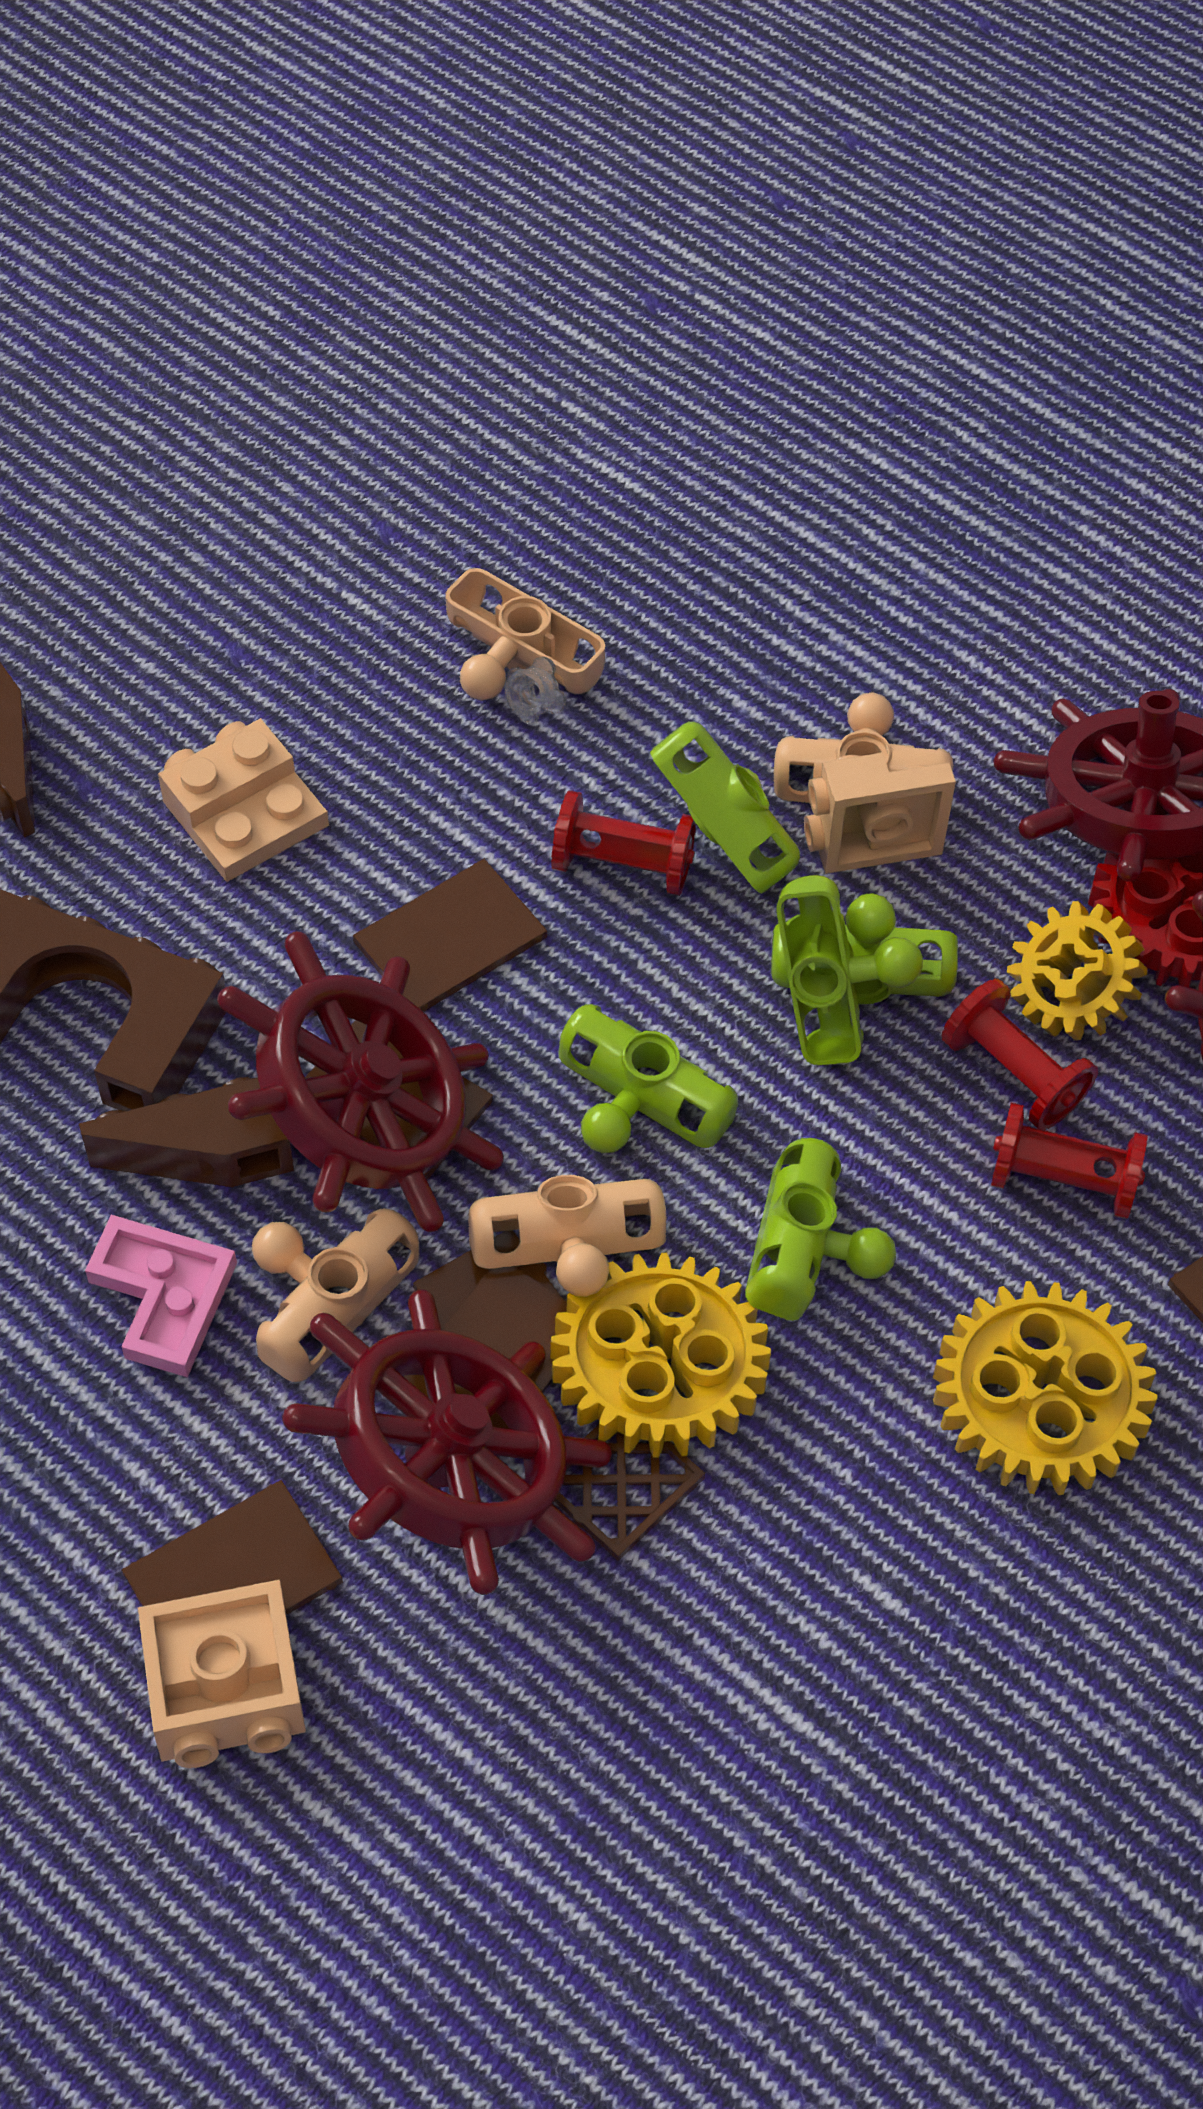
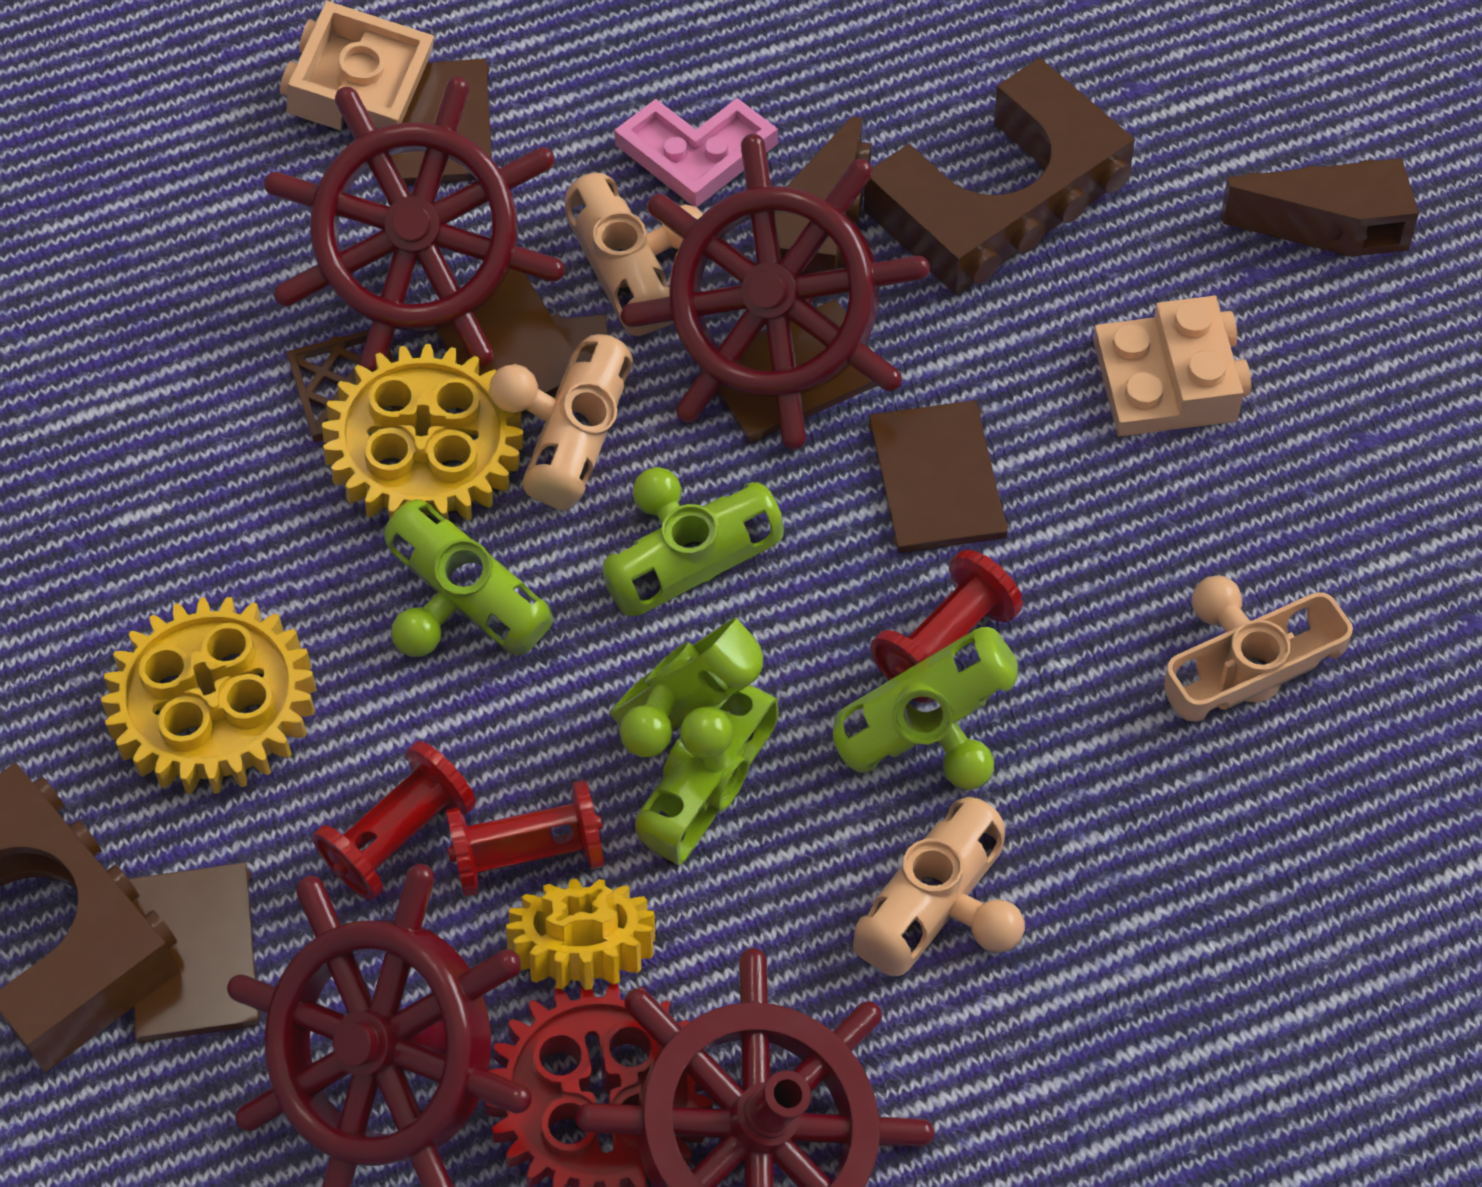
camera: 120 degrees right, 0 degrees up
clear plate [505,657,566,724] -> none
light nougat plate [804,753,956,874] -> none

